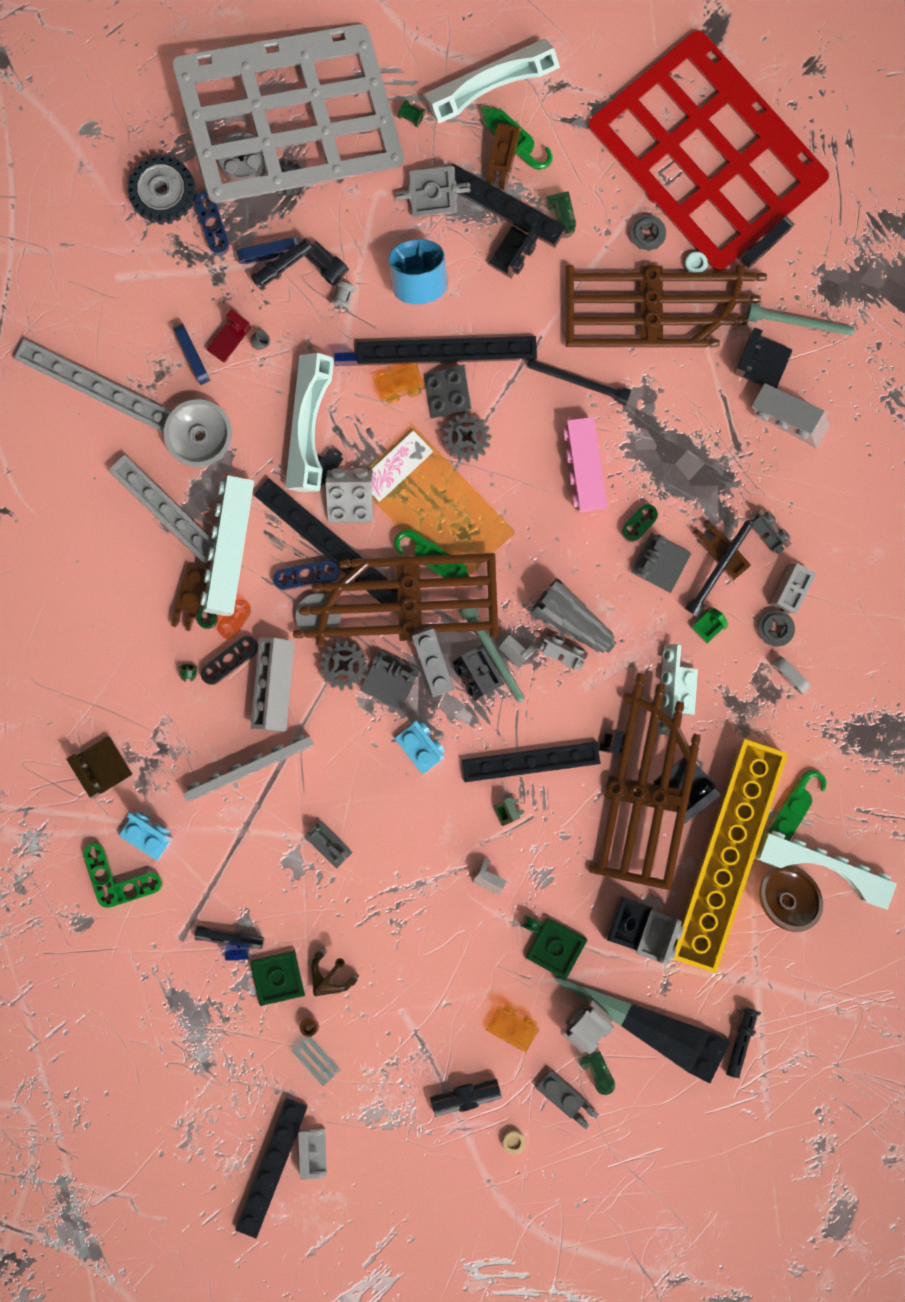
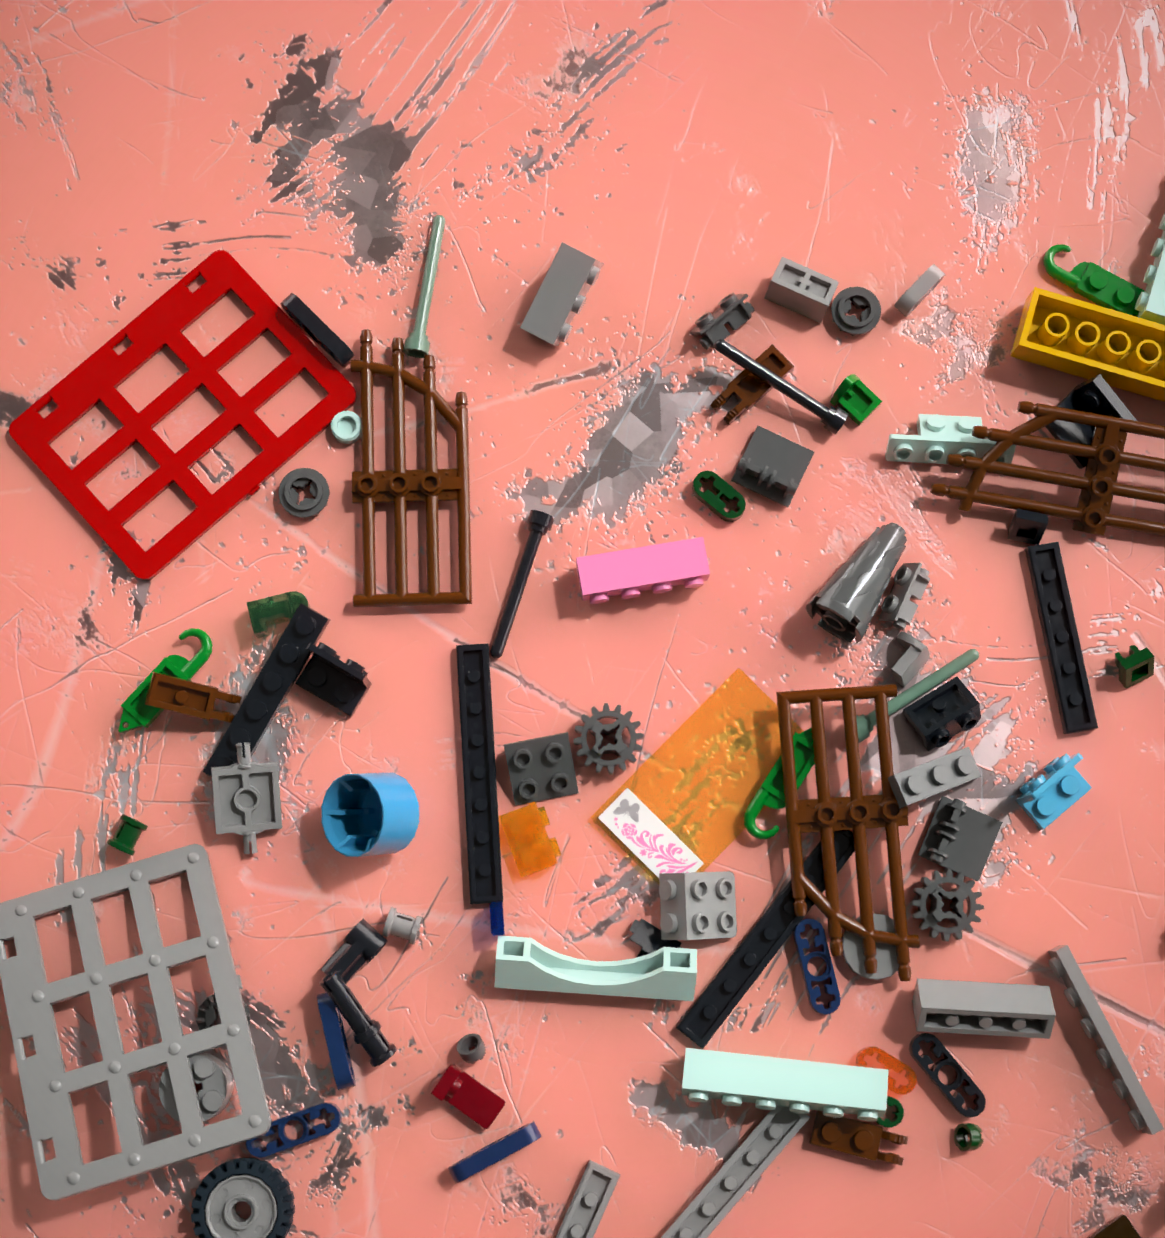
camera: 95 degrees left, 5 degrees down
light grey dish [164,399,232,467] -> none
light aqua arch [424,38,560,123] -> none
black bracket [734,327,792,388] -> none

